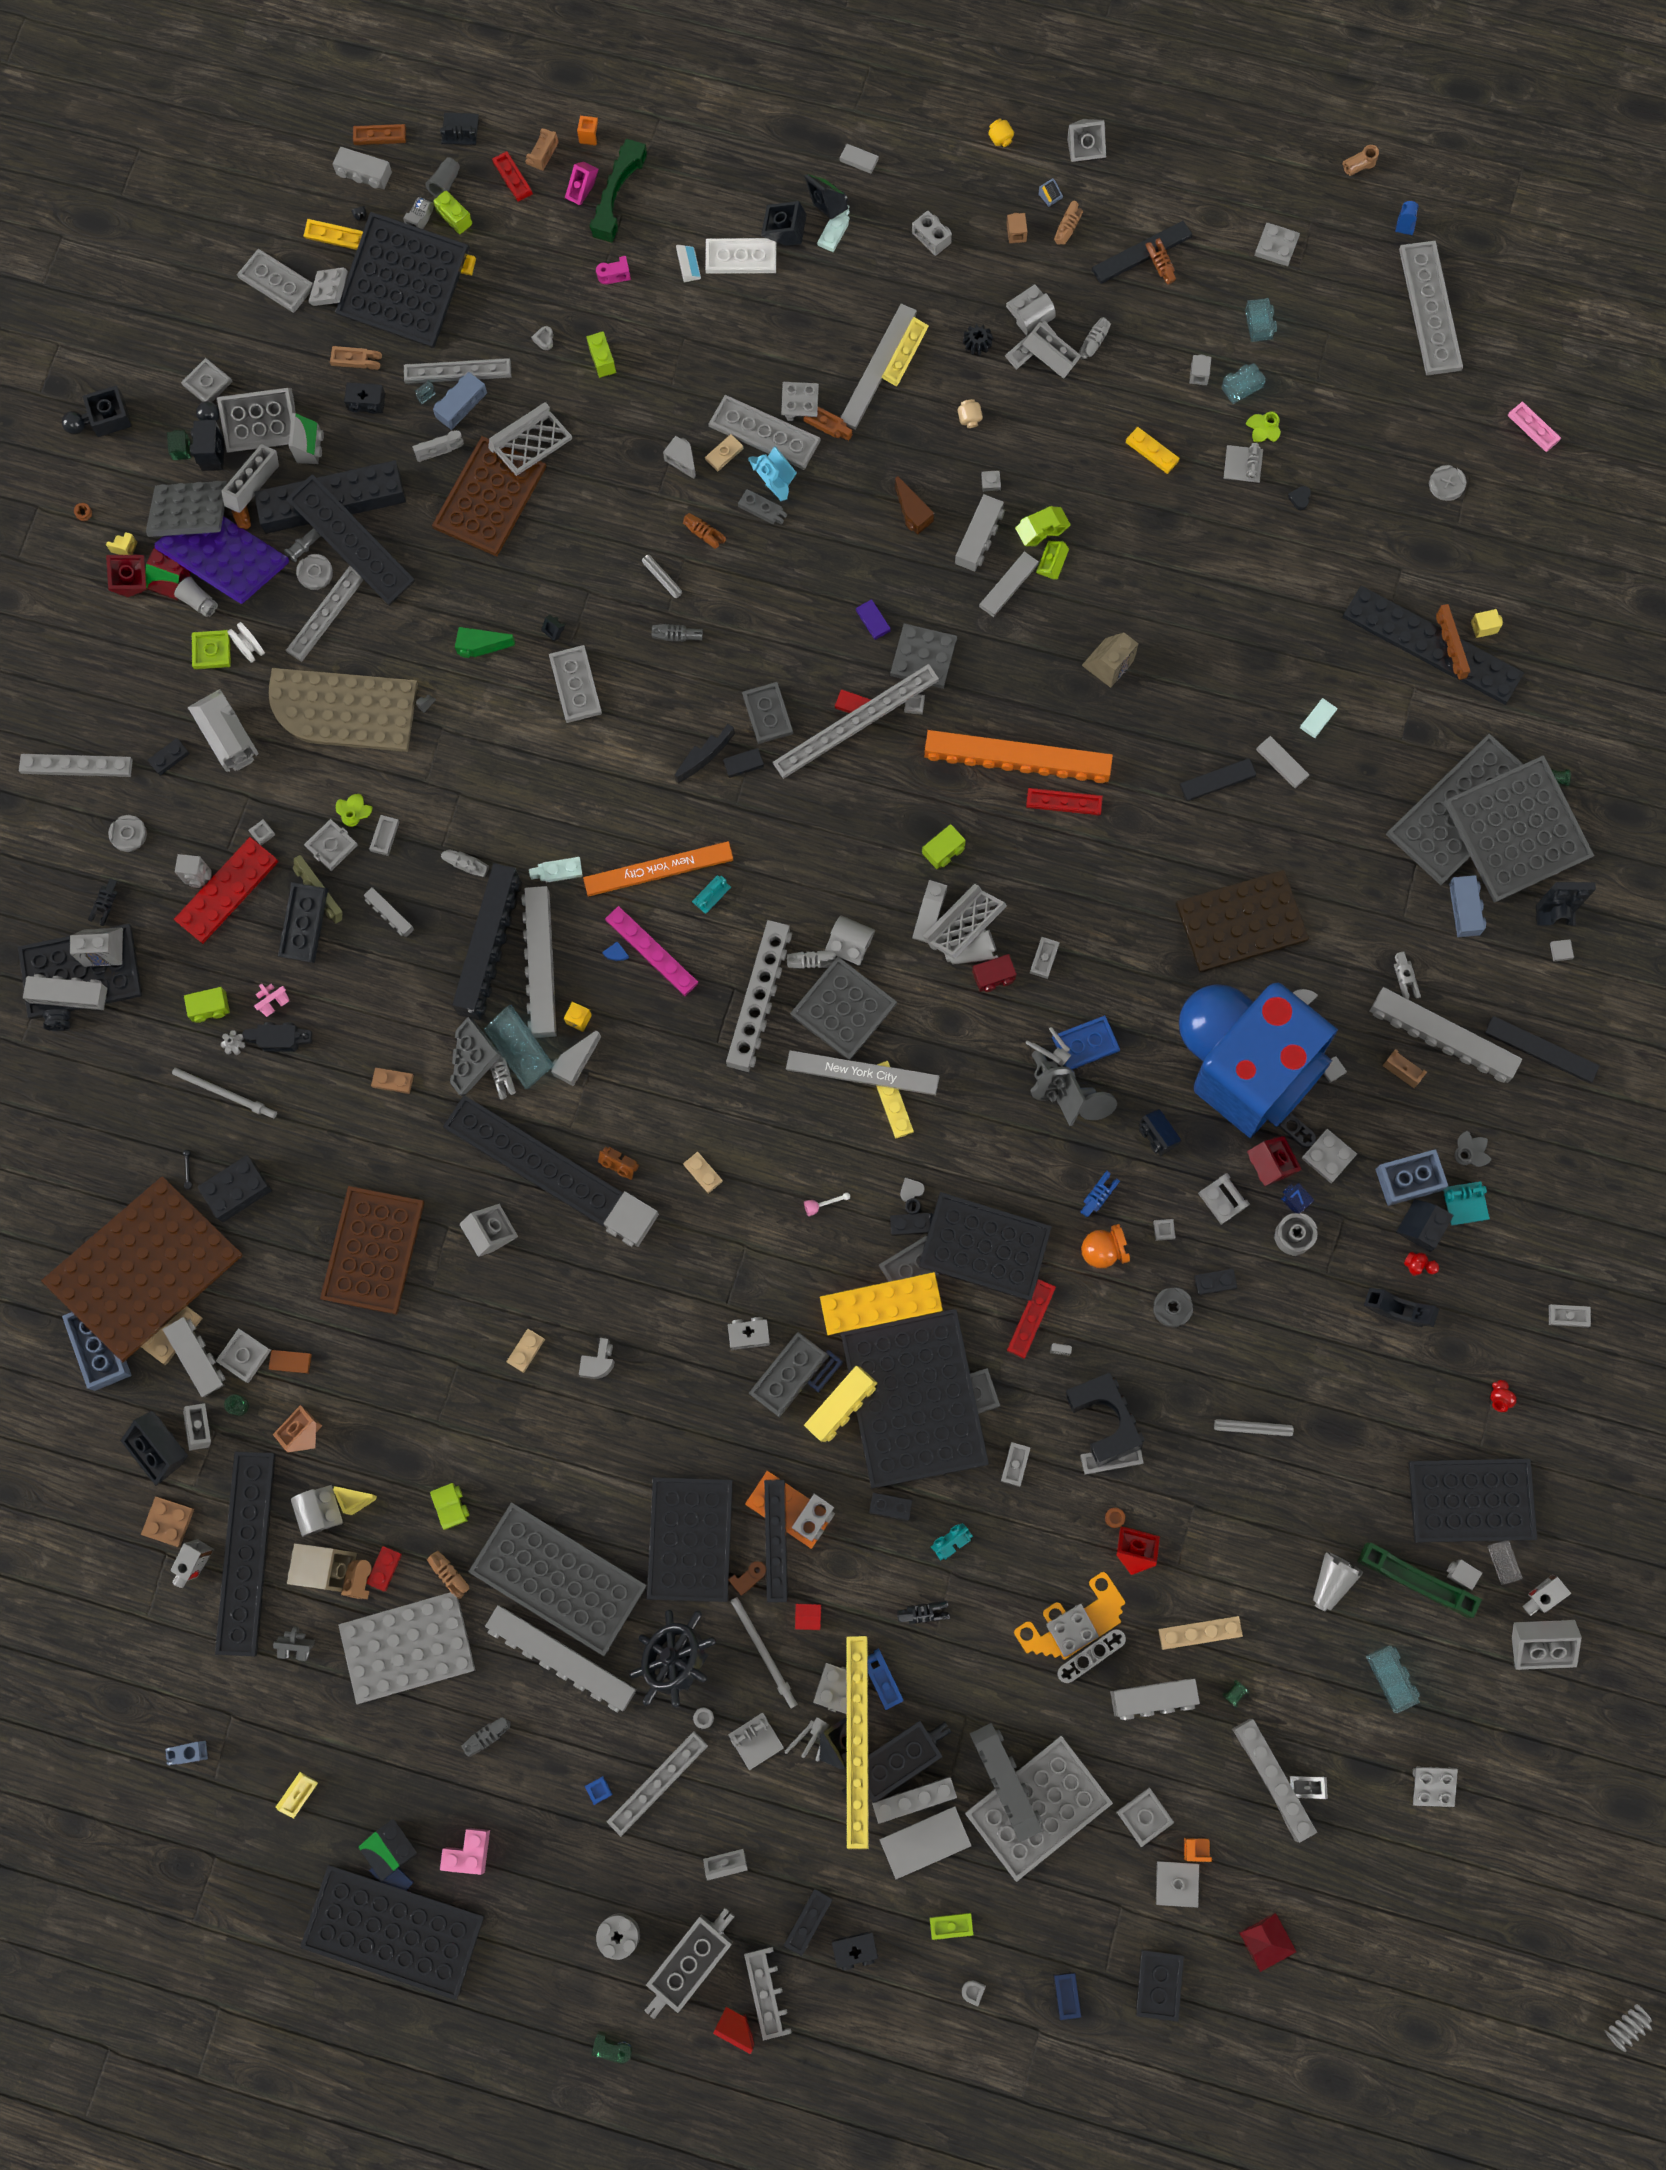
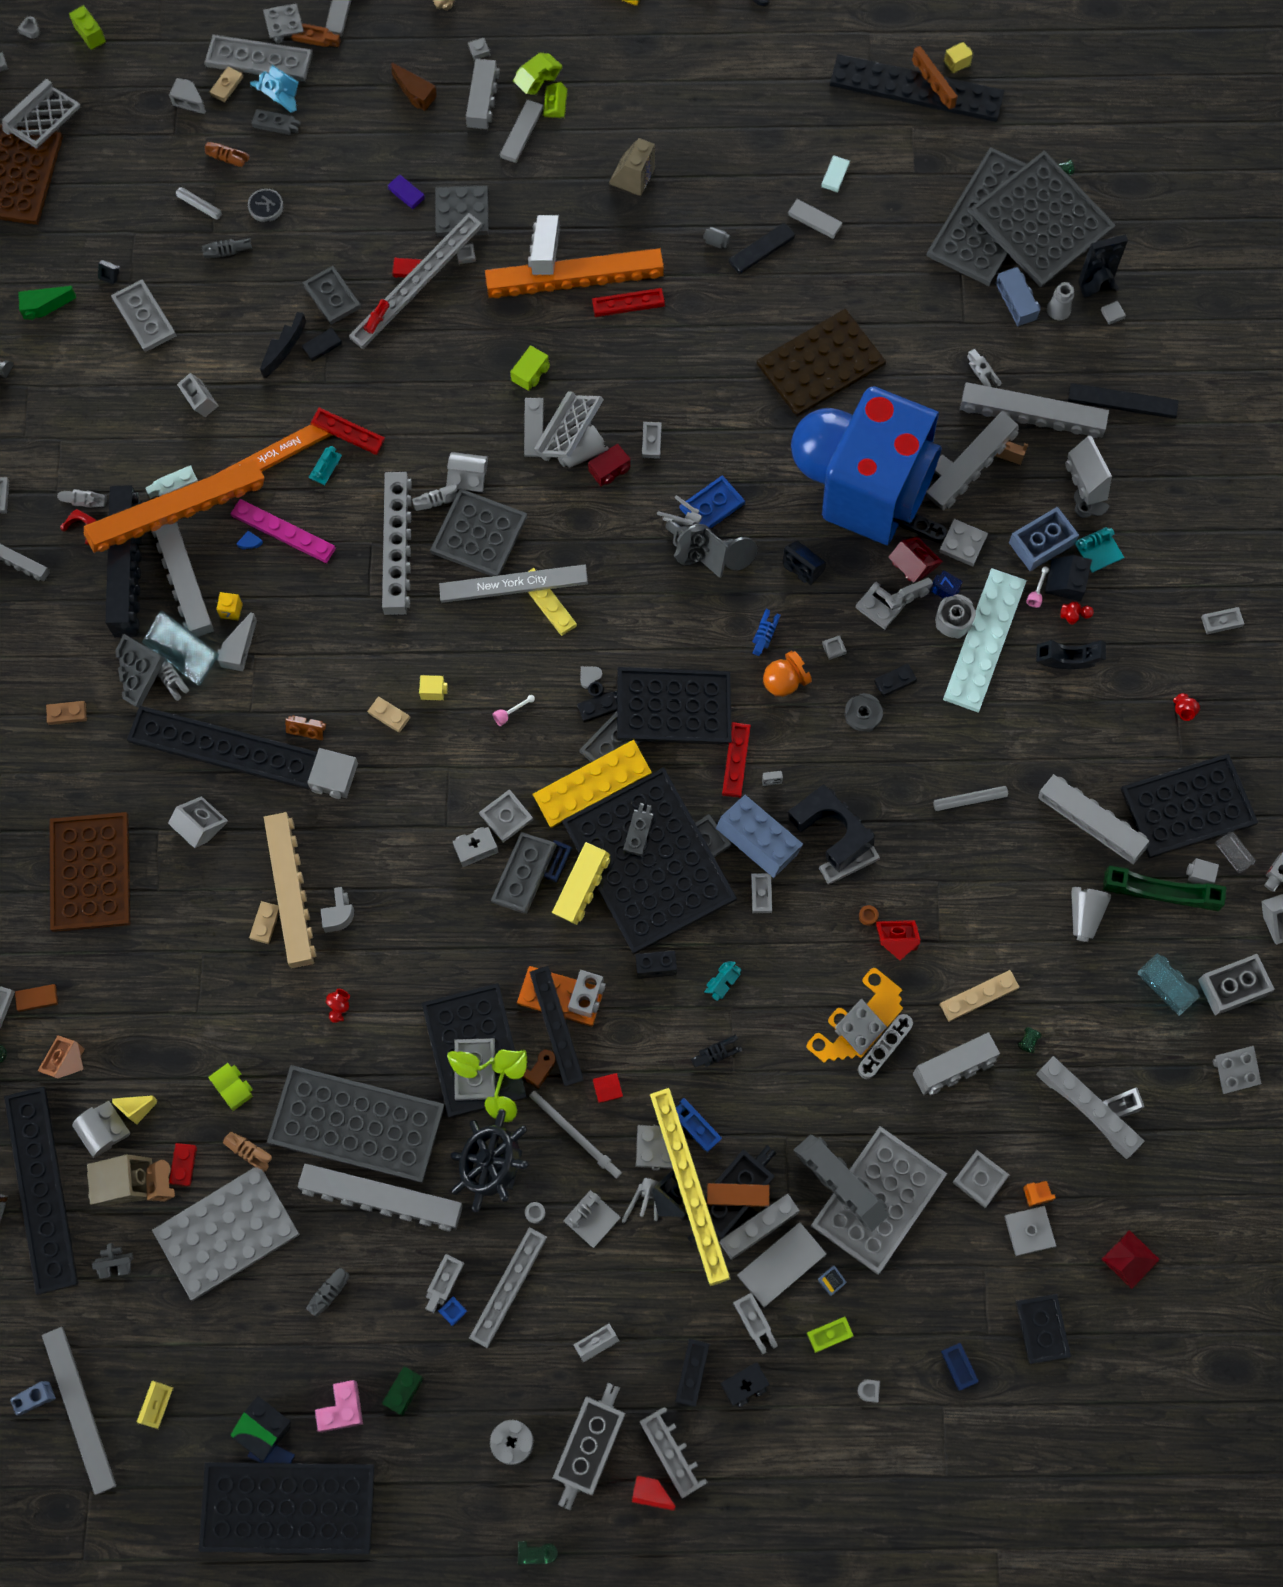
camera: 20 degrees left, 5 degrees down
none -> light grey tile [42,1327,116,1495]
none -> red helmet [60,509,97,545]
none -> orange brick [84,459,265,553]
none -> light grey brick [177,373,218,417]
none -> black tile [248,189,283,222]
none -> tan brick [264,812,316,968]
none -> red tile [311,407,385,455]
none -> red animal [326,989,350,1023]
none -> red axle [363,299,389,334]
none -> dark green brick [382,1366,424,1416]
none -> light yellow brick [419,675,448,700]
none -> light grey hinge [426,1254,464,1313]
none -> lime plant [447,1050,527,1122]
none -> light grey tile [455,1038,495,1100]
none -> light grey plate [479,789,533,843]
none -> brick [528,215,560,275]
none -> dark grey hinge [623,803,654,856]
none -> dark grey brick [703,226,731,249]
none -> dark orange tile [707,1183,769,1207]
none -> sand blue brick [716,795,803,878]
none -> light grey hinge [733,1293,778,1355]
none -> slope [818,1266,847,1296]
none -> light grey hinge [885,578,933,610]
none -> light grey brick [926,411,1019,511]
none -> light aqua plate [943,568,1027,713]
none -> bright pink hinge [1026,566,1049,608]
none -> light grey brick [1038,774,1149,865]
none -> light grey plant [1047,282,1074,320]
none -> light grey slope [1065,436,1112,505]
none -> light grey brick [1198,954,1275,1016]

